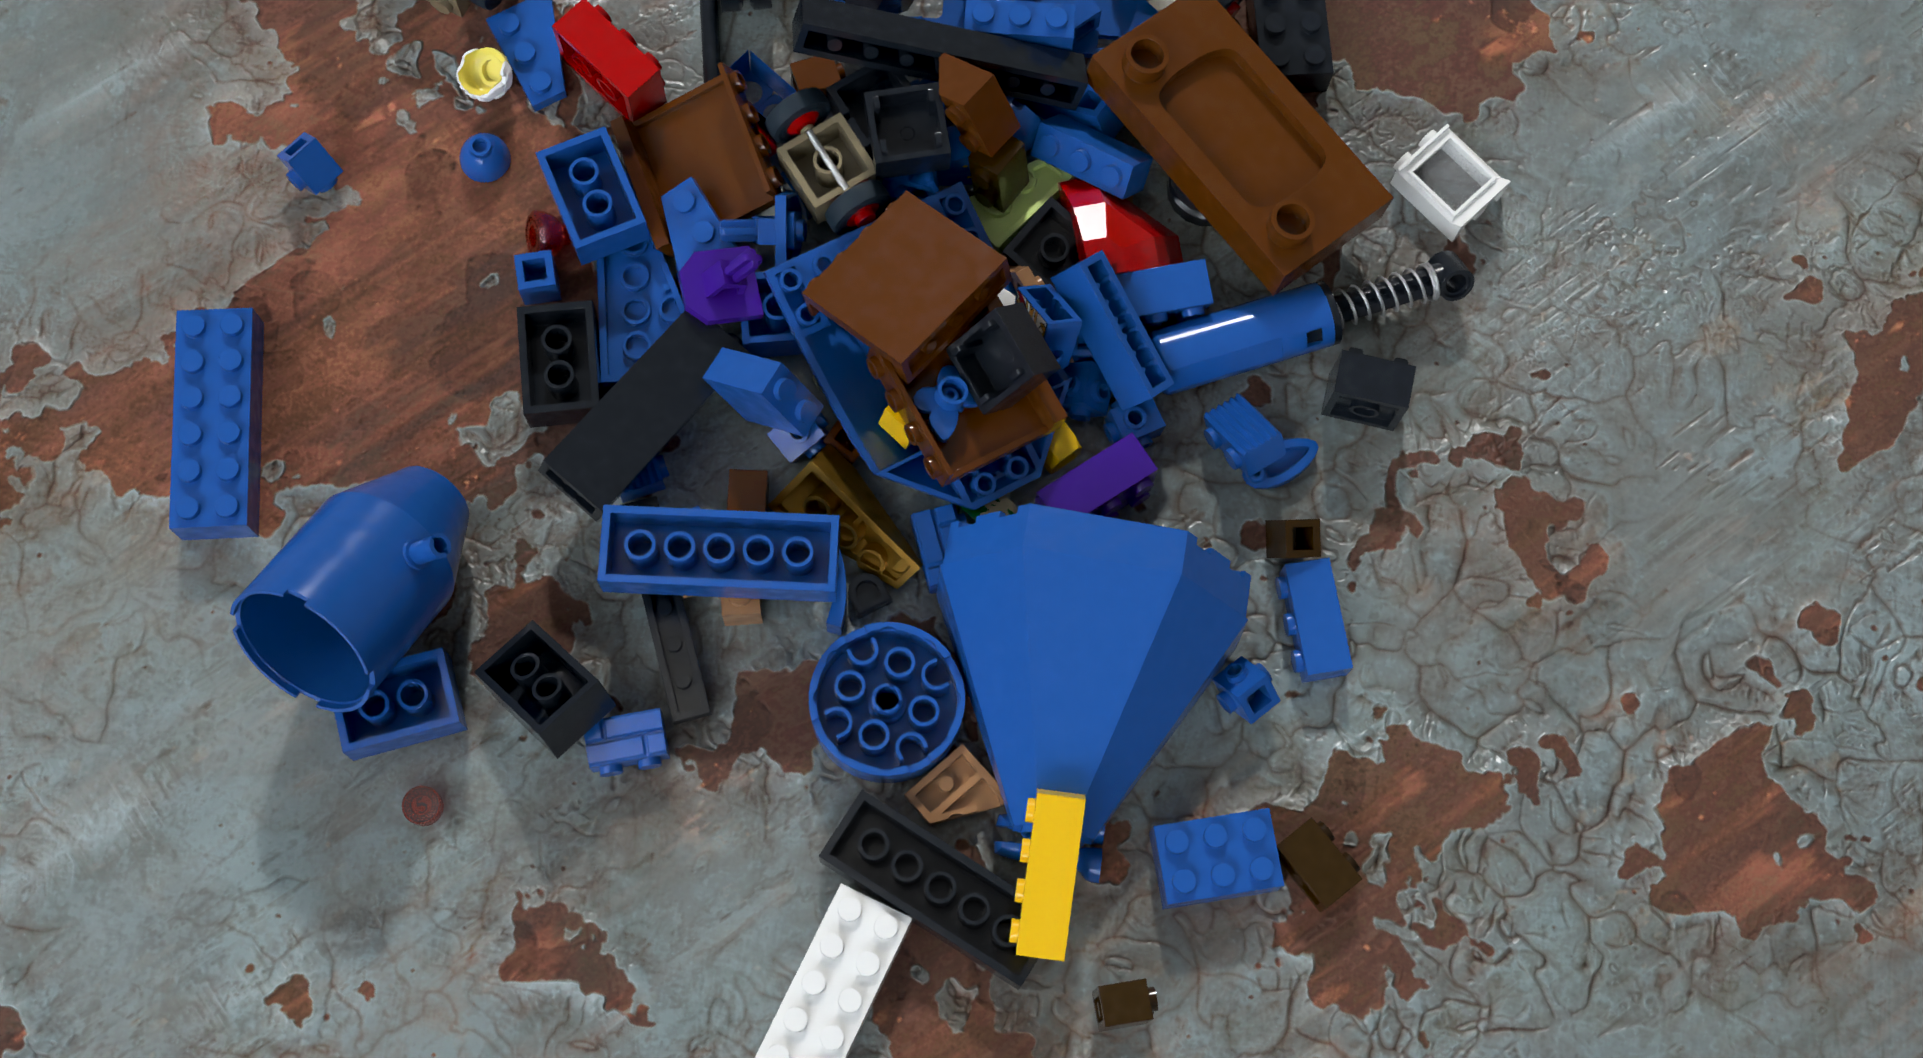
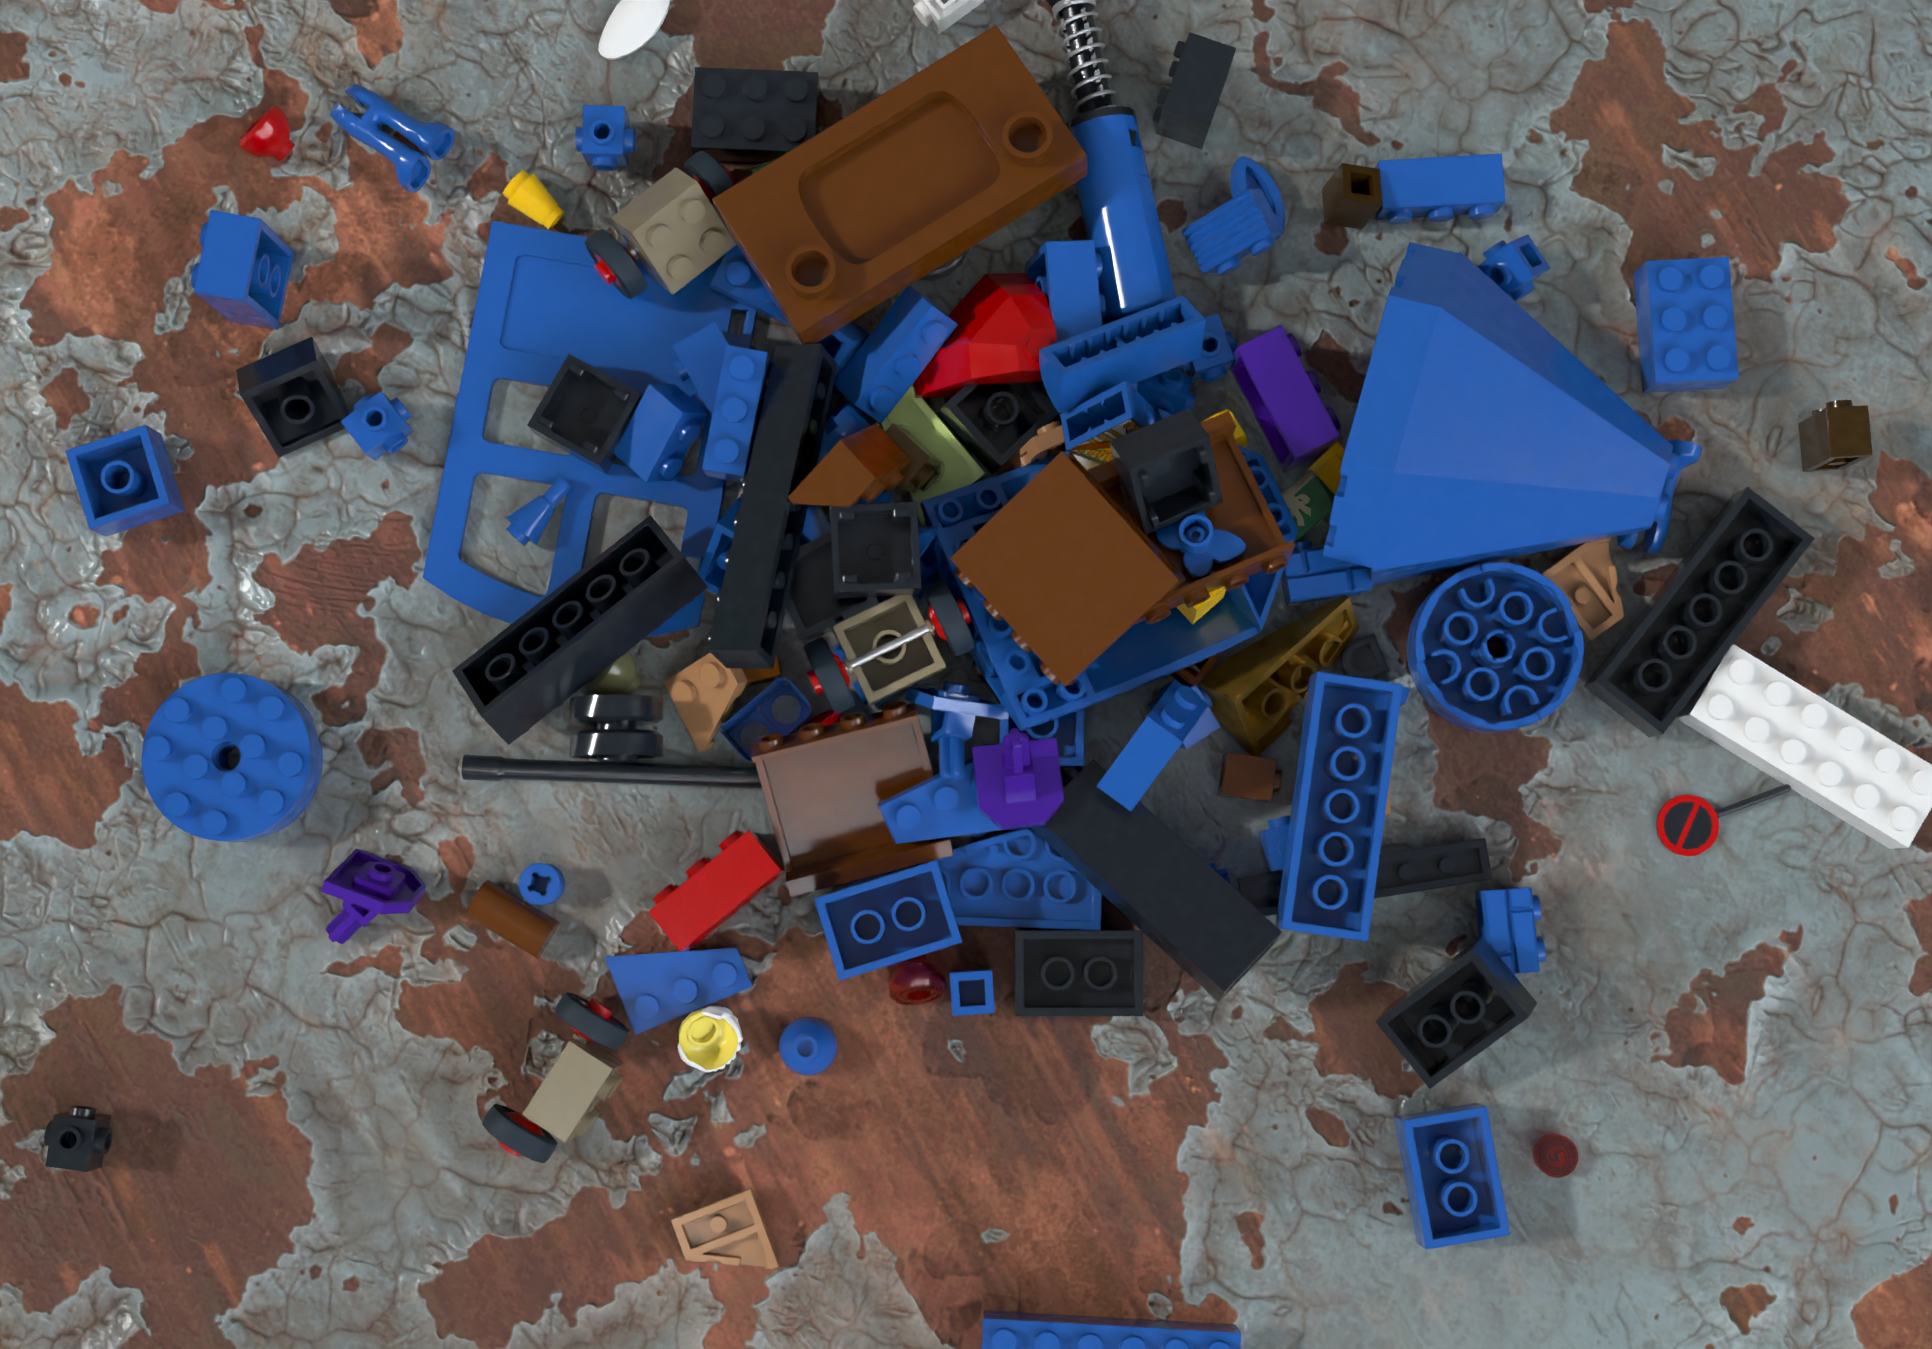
camera: 80 degrees left, 10 degrees up
blue piece [230,466,469,712] -> none
blue brick [277,132,343,195] -> none
yellow brick [1009,788,1086,961] -> none
dark brown brick [1277,817,1362,912] -> none
none -> medium nougat wing [664,653,748,753]
none -> medium nougat wing [671,1188,780,1269]
none -> piece [1655,784,1791,857]

